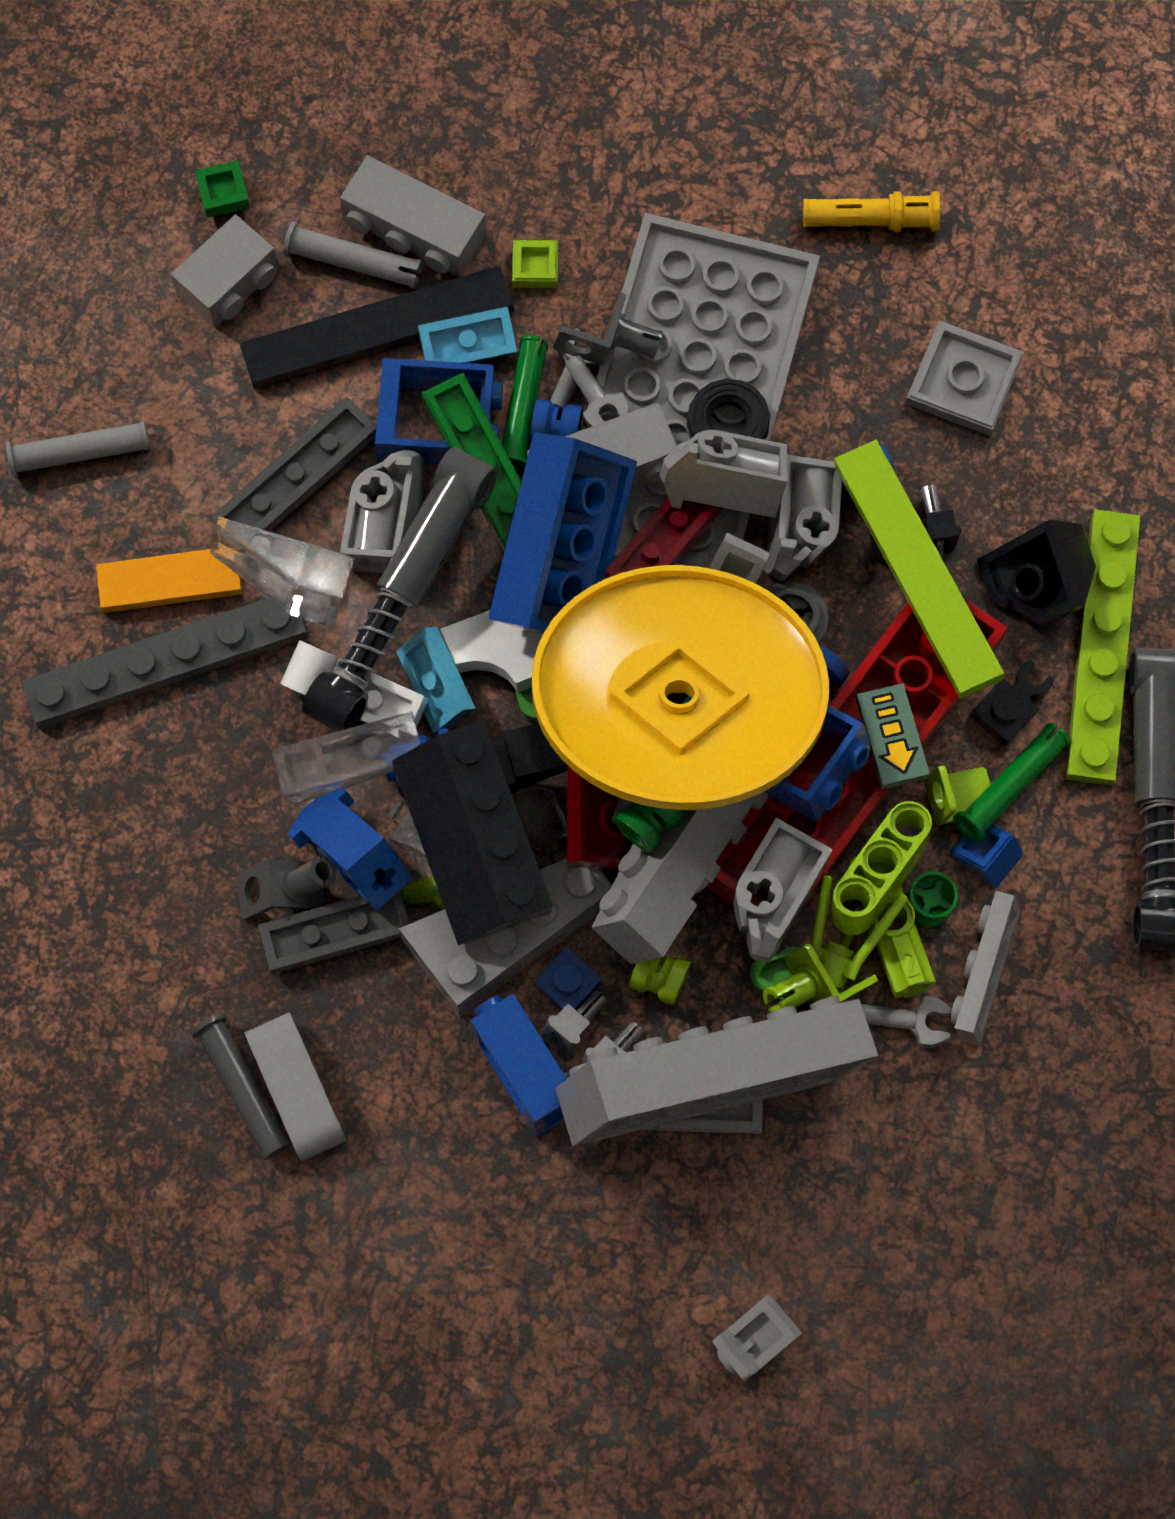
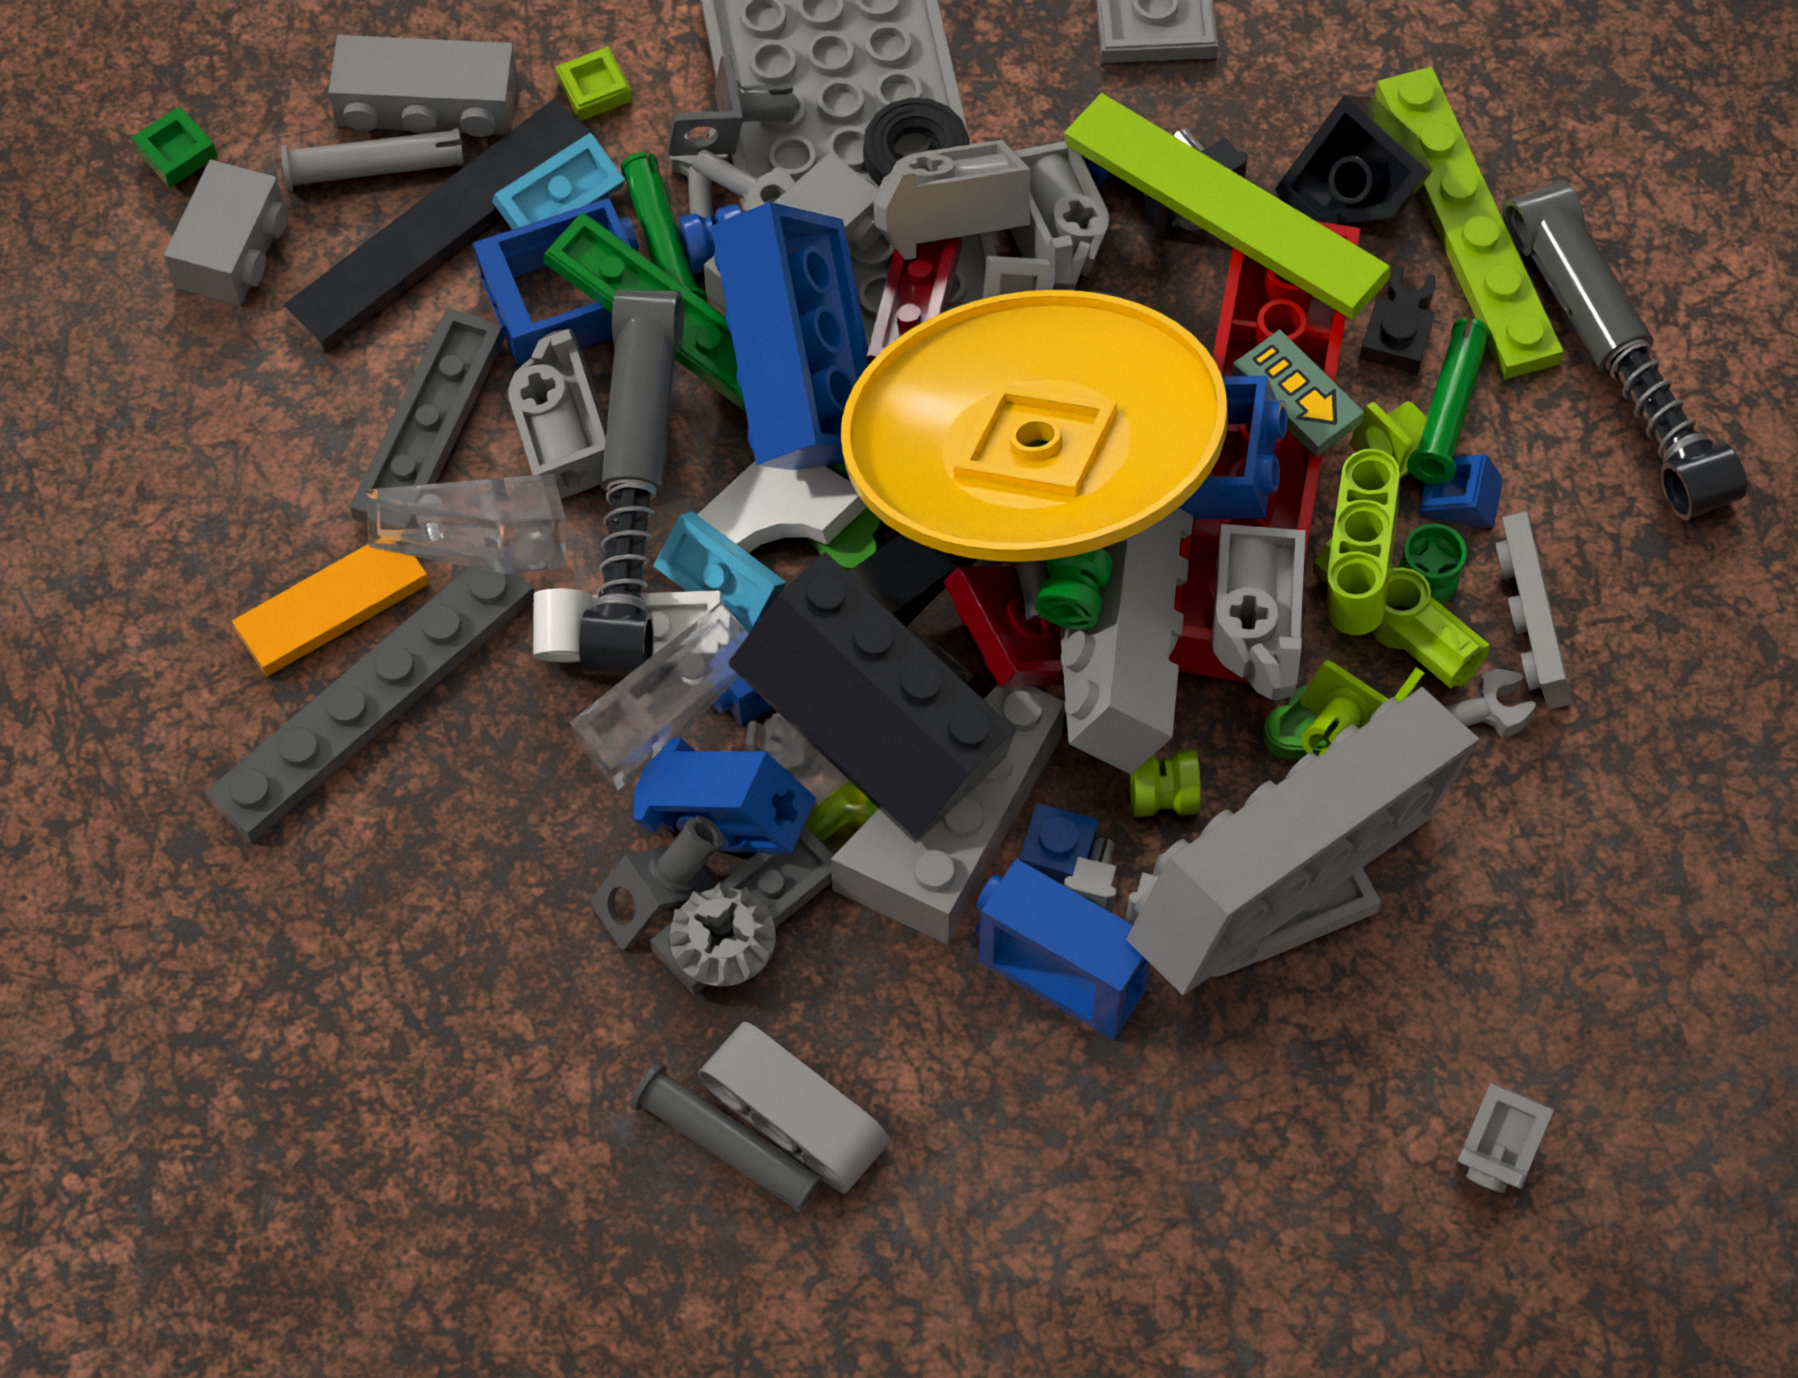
camera: 25 degrees left, 10 degrees down
light grey pin [6,421,150,478] -> none
lime plant [811,875,908,990] -> none
none -> light grey gear [669,882,776,986]

